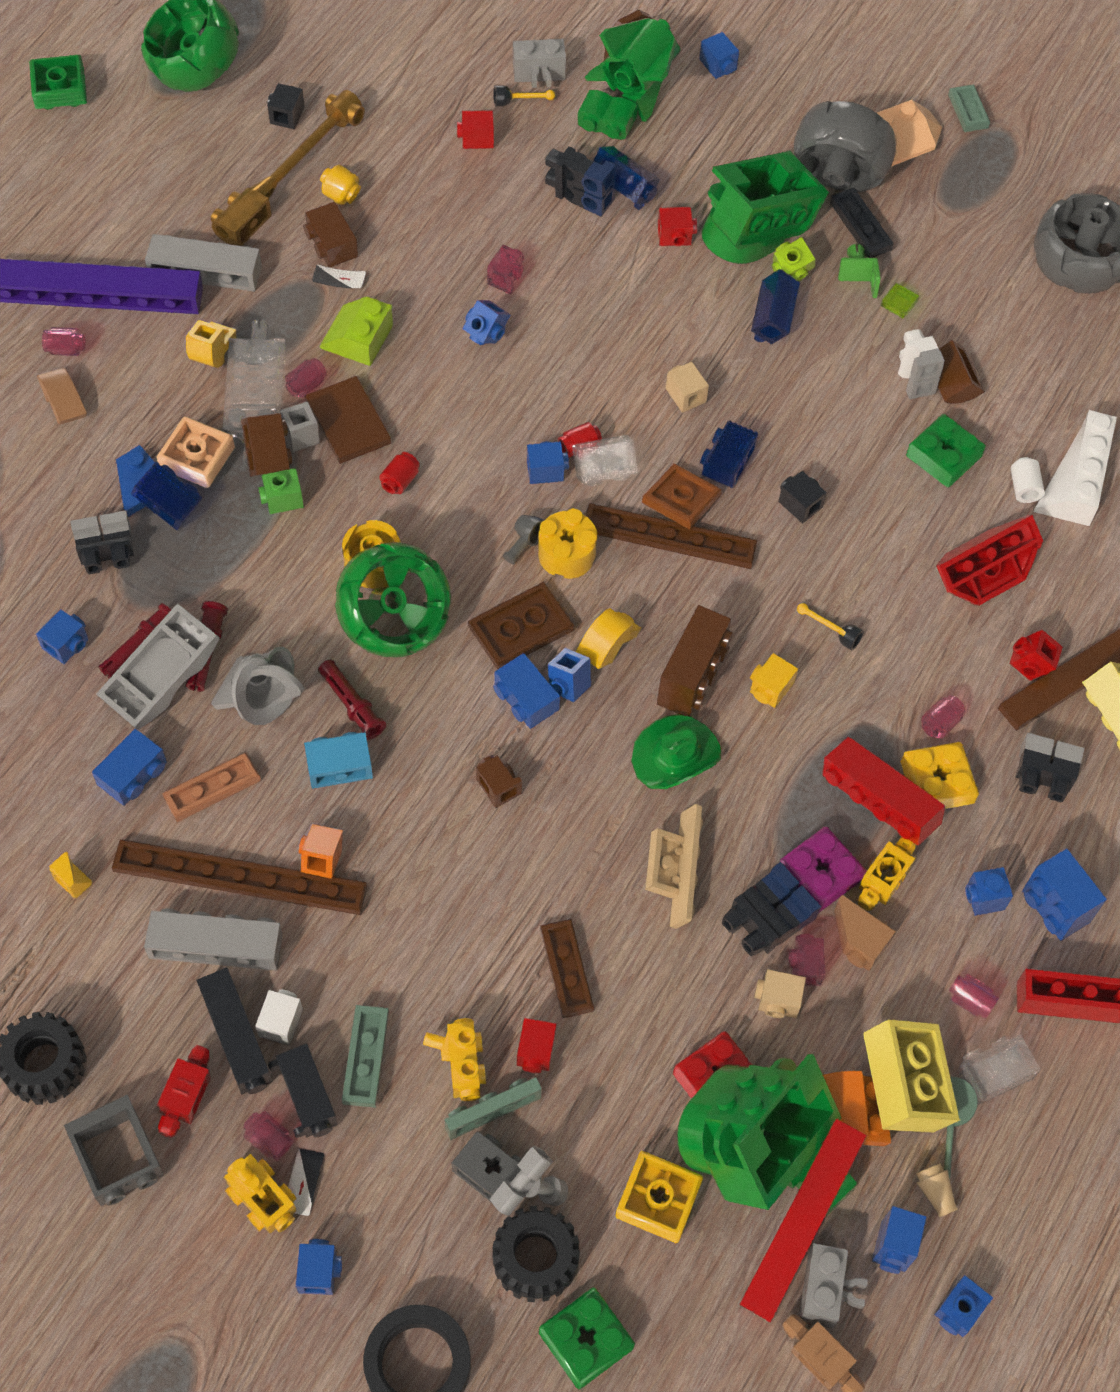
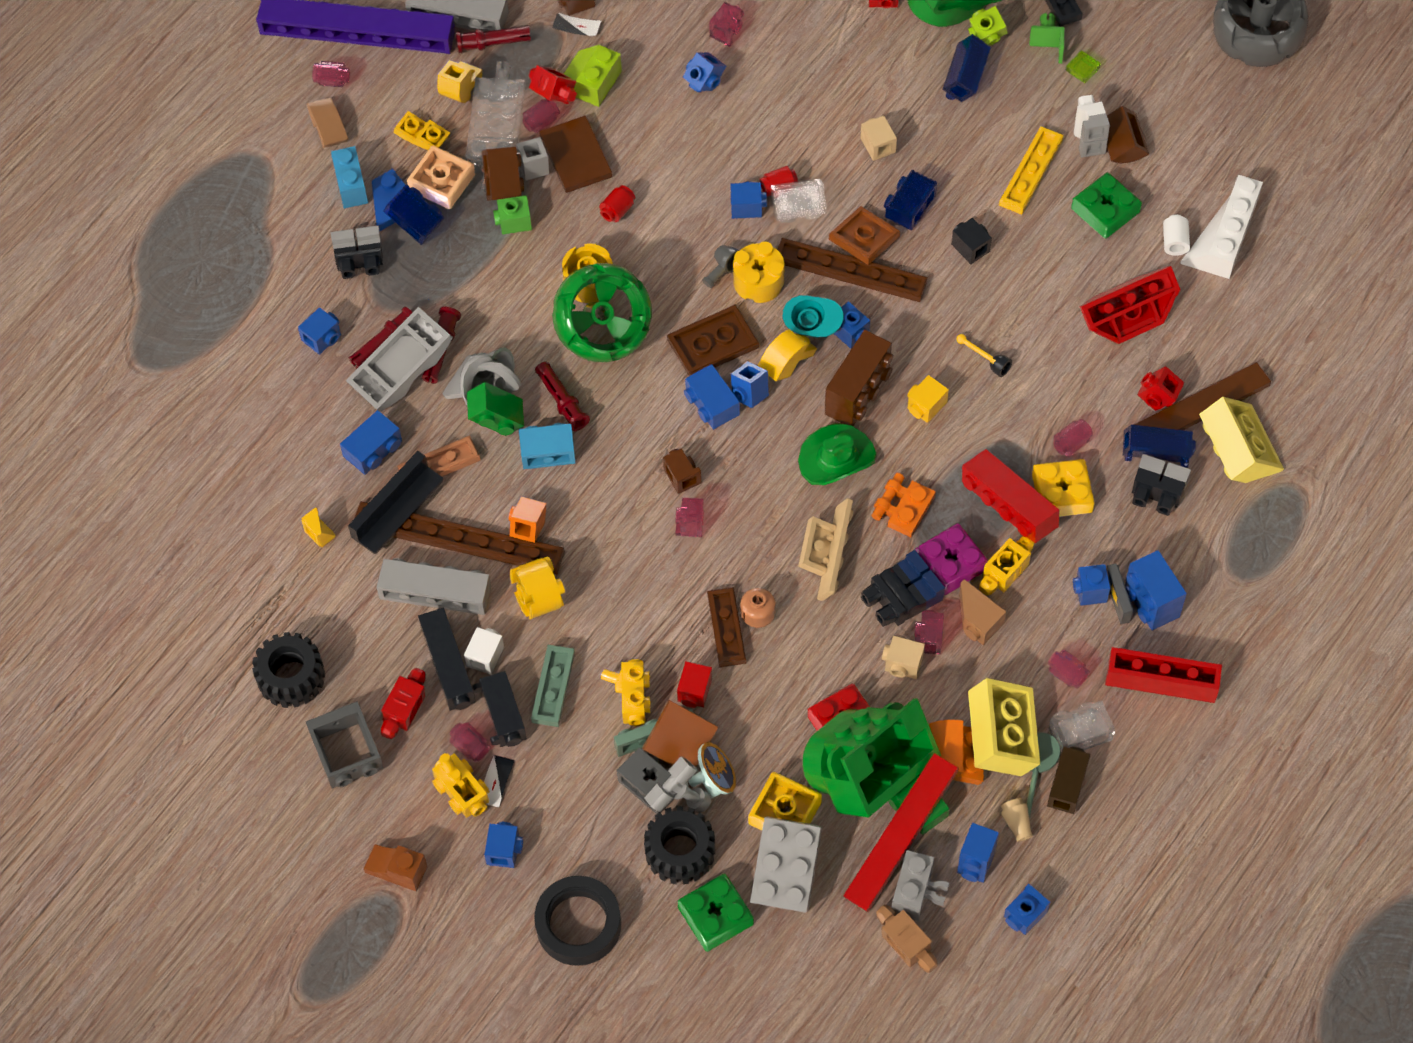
camera: 10 degrees right, 0 degrees up
none -> dark azure brick [331,146,368,209]
none -> black panel [348,451,443,554]
none -> dark orange arch [364,844,428,891]
none -> yellow slope [393,111,450,150]
none -> dark red pin [455,25,531,54]
none -> green brick [467,382,524,436]
none -> yellow brick [510,556,565,620]
none -> red piece [528,65,577,105]
none -> dark orange tile [642,700,718,768]
none -> clear pink brick [675,498,704,537]
none -> shield [688,742,736,798]
none -> nougat head [740,588,776,628]
none -> light grey brick [750,816,823,913]
none -> teal piece [783,295,844,337]
none -> blue brick [834,301,870,349]
none -> orange plate [871,473,936,537]
none -> yellow tile [999,126,1064,215]
none -> dark brown brick [1047,746,1091,814]
none -> dark grey tile [1106,563,1133,624]
none -> clear blue brick [1122,424,1196,468]

